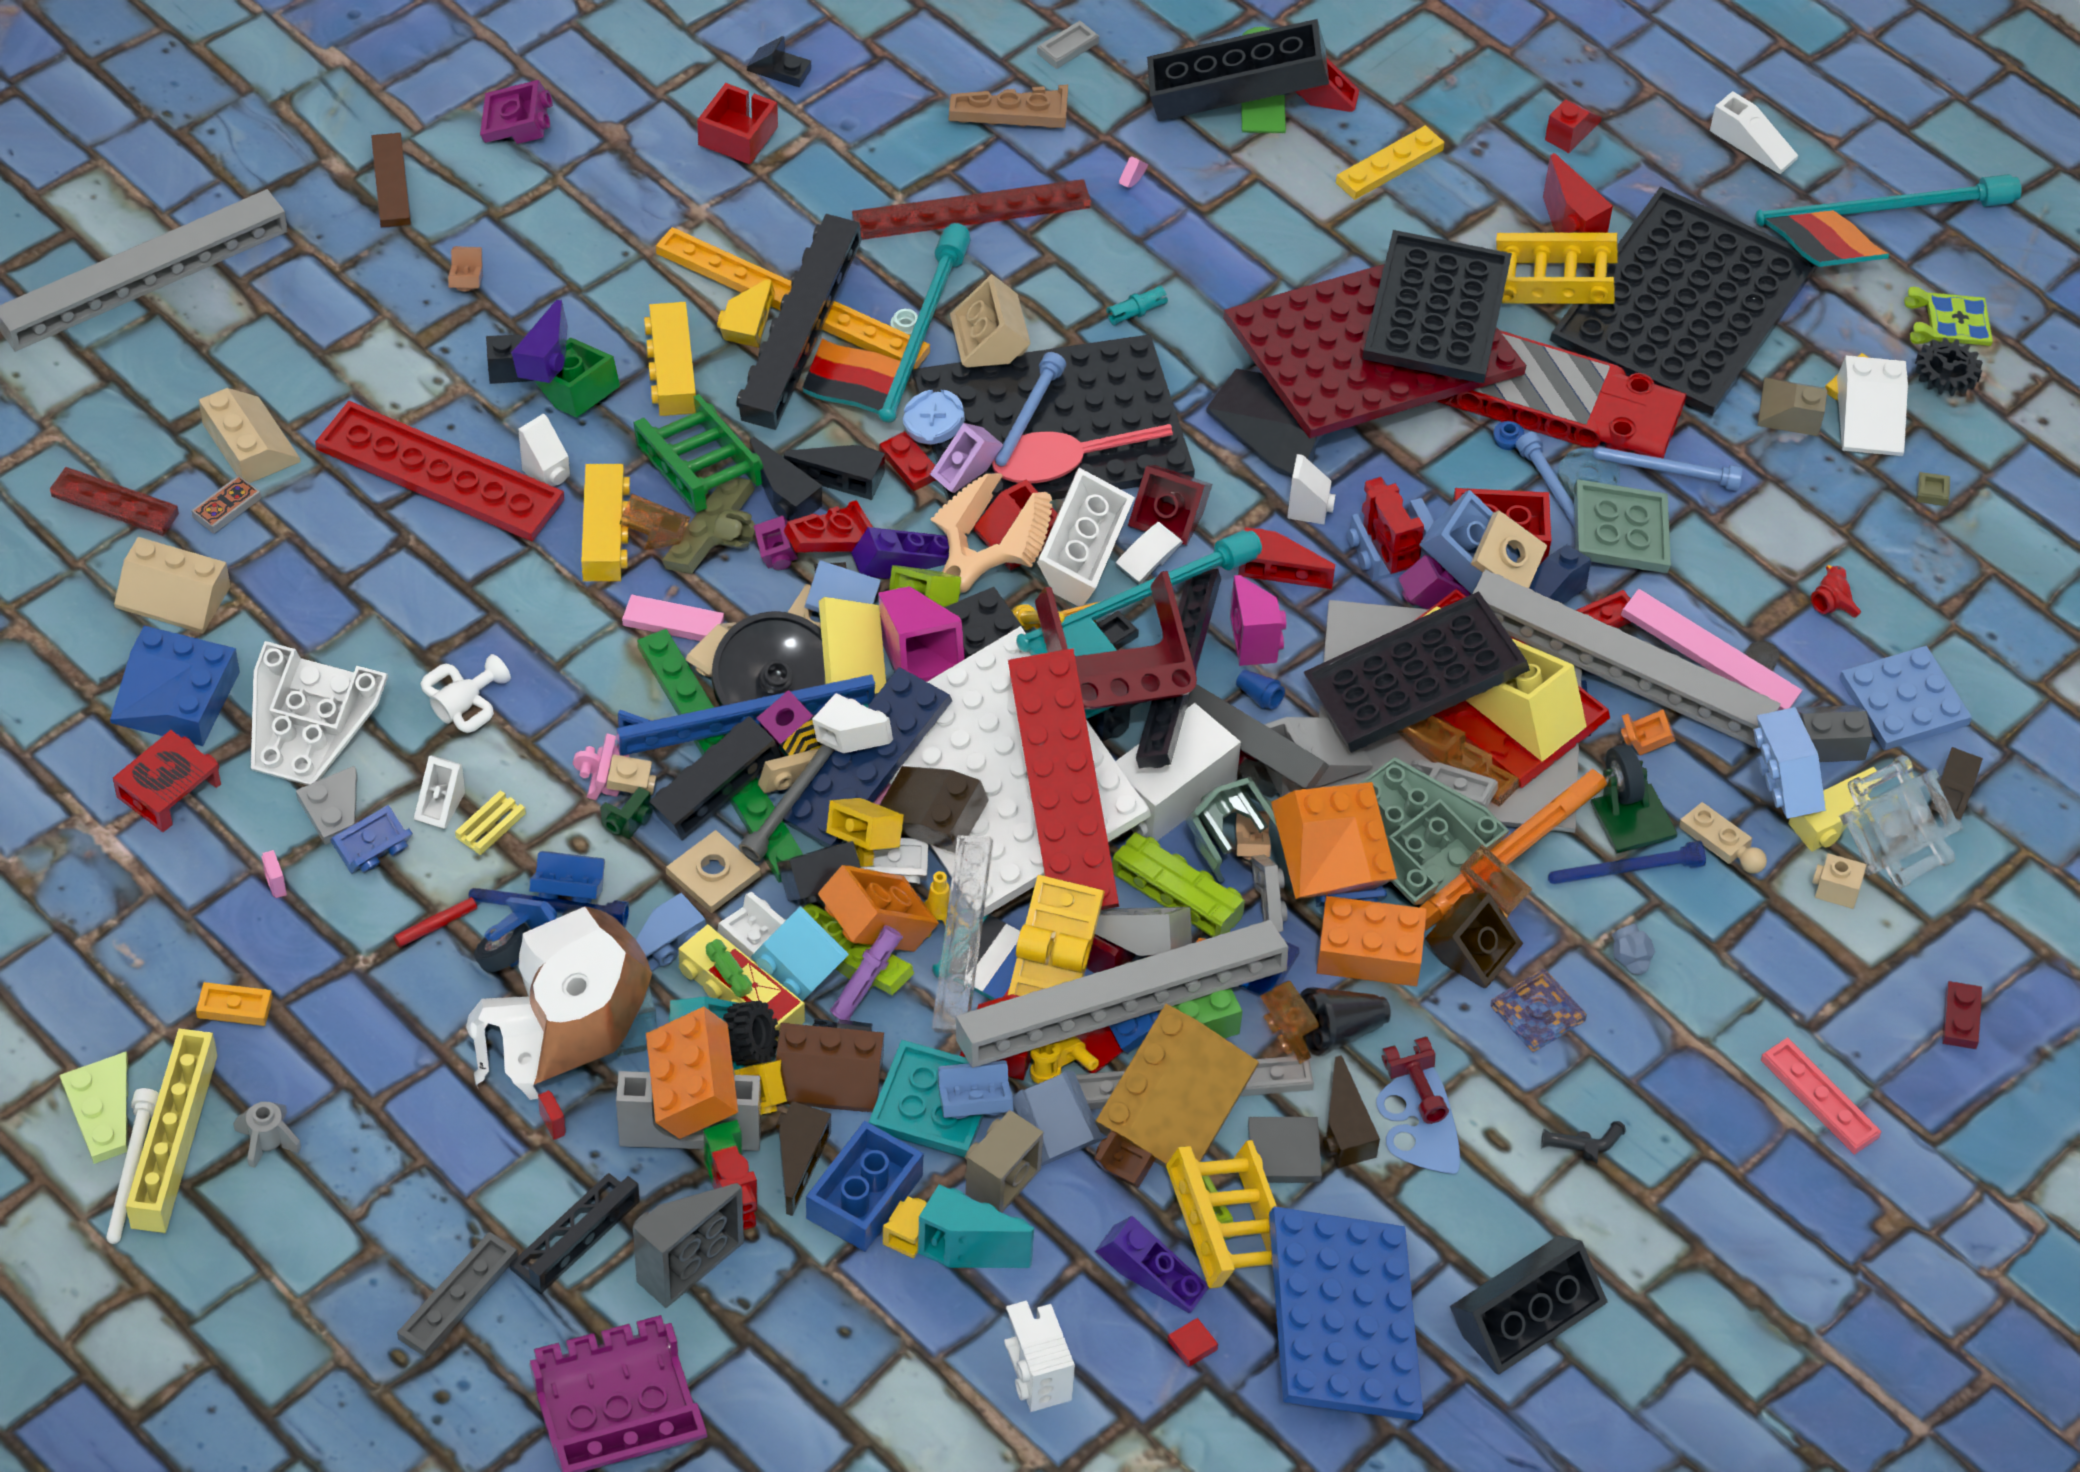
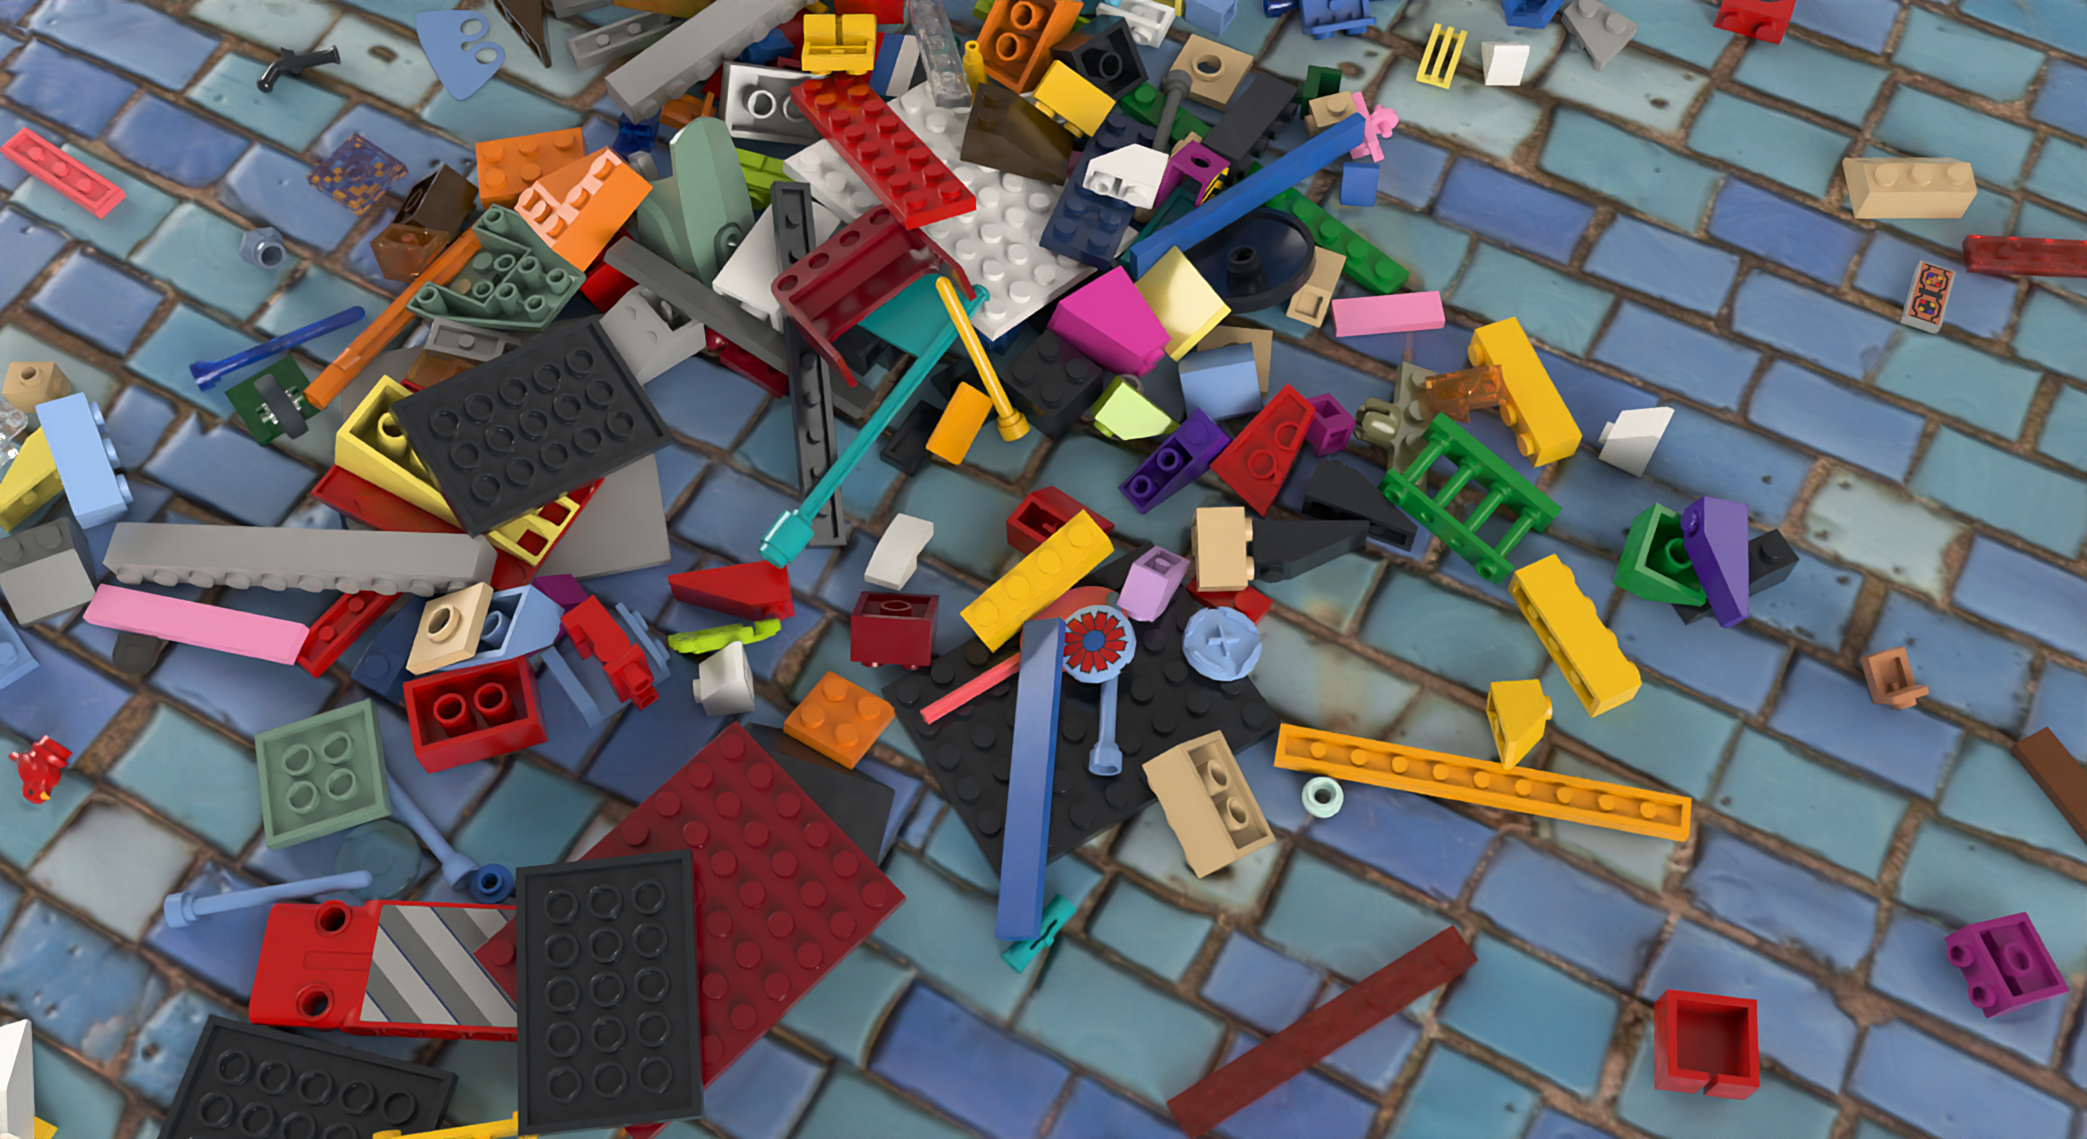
camera: 165 degrees right, 10 degrees up
blue slope [110,626,240,746] -> none
tan slope [199,388,301,483] -> none
white wedge [251,641,388,785] -> none
red plate [315,401,564,542] -> none
white piece [420,654,511,733] -> none
black brick [736,214,862,430] -> none
flag [802,223,971,423] -> none
light nougat piece [930,473,1052,593] -> none
white slope [1037,468,1135,607] -> none
dark pink slope [1230,575,1286,666] -> none
blue cone [1236,670,1285,710] -> none
clear orange bracket [1260,980,1319,1064] -> none
black cone [1291,987,1391,1056] -> none
dark red bar [1381,1036,1449,1124] -> none
orange bracket [1621,709,1676,756] -> none
tan plate [1679,802,1767,874] -> none
dark tan slope [1757,377,1827,436] -> none
none -> lime tile [667,618,782,654]
none -> orange plate [783,670,895,770]
none -> yellow brick [960,509,1115,652]
none -> blue tile [995,617,1066,941]
none -> tile [1063,605,1136,683]
none -> tan brick [1191,507,1254,592]

